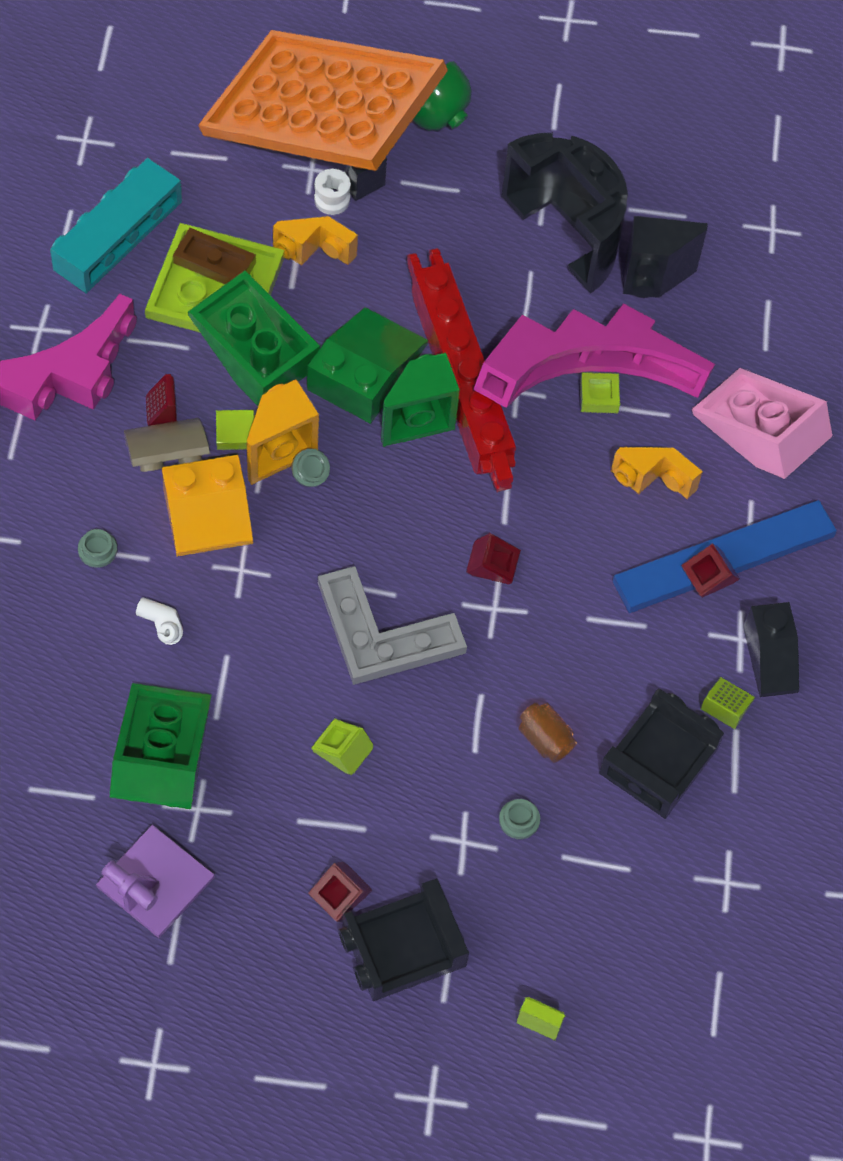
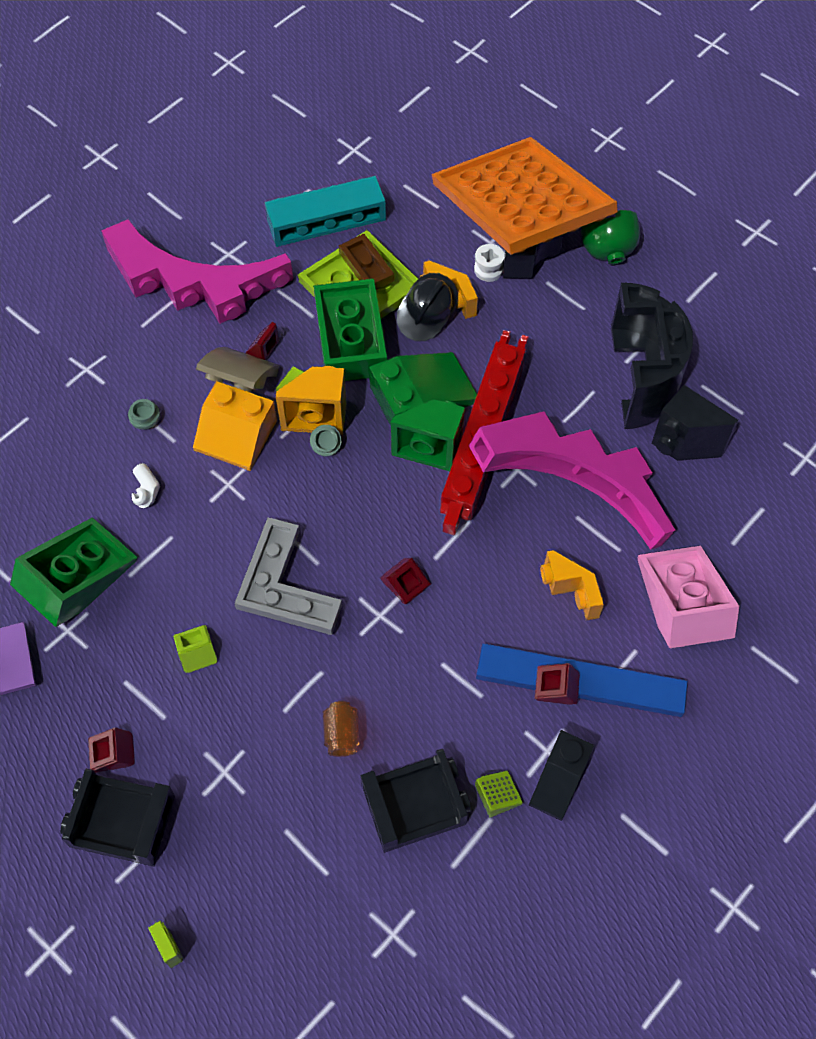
camera: 40 degrees right, 0 degrees up
sand green plate [499,799,540,839] -> none
lime plate [580,372,620,413] -> none
none -> black piece [397,273,458,341]

